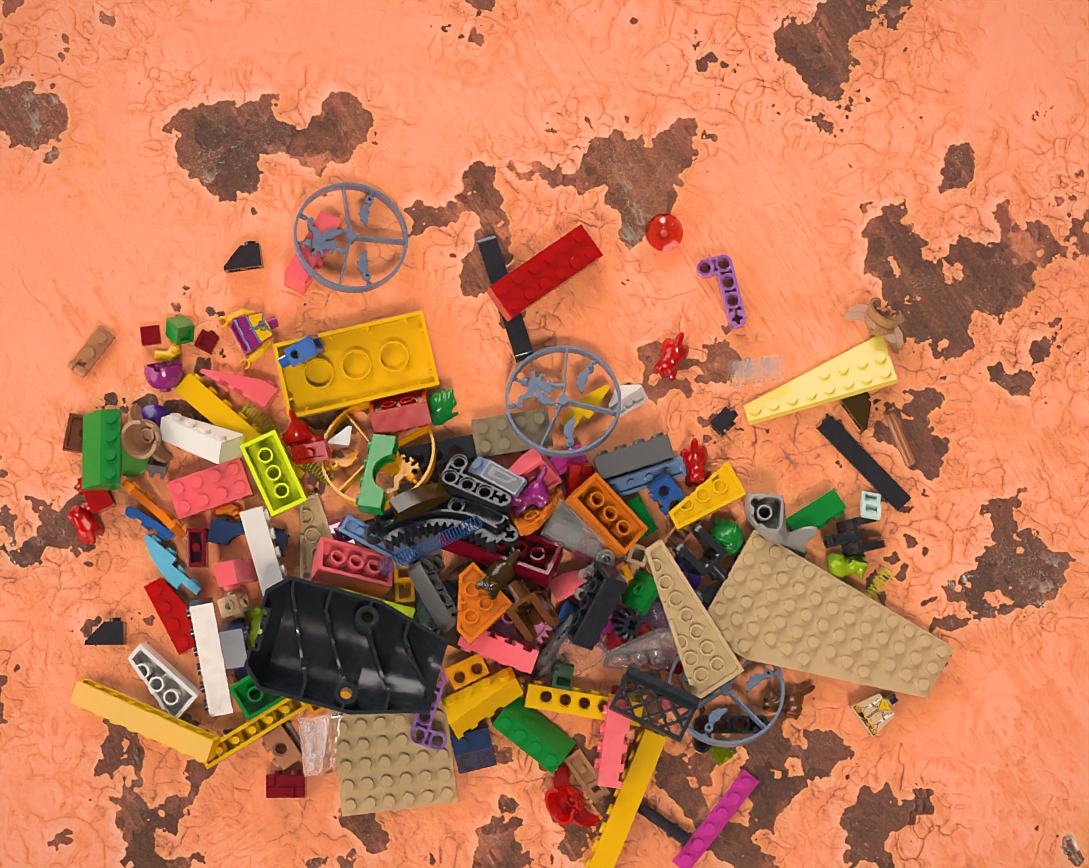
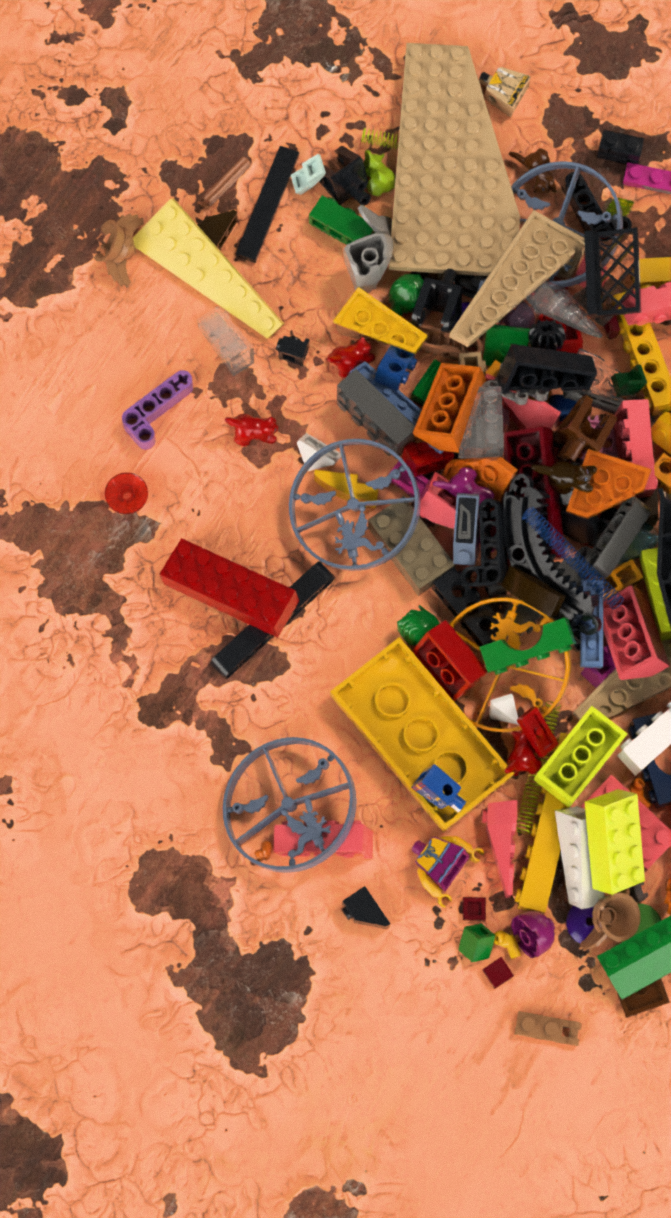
camera: 115 degrees left, 10 degrees down
none -> orange arm [254,841,272,862]
none -> neon yellow brick [584,789,645,895]
none -> black brick [597,129,644,164]

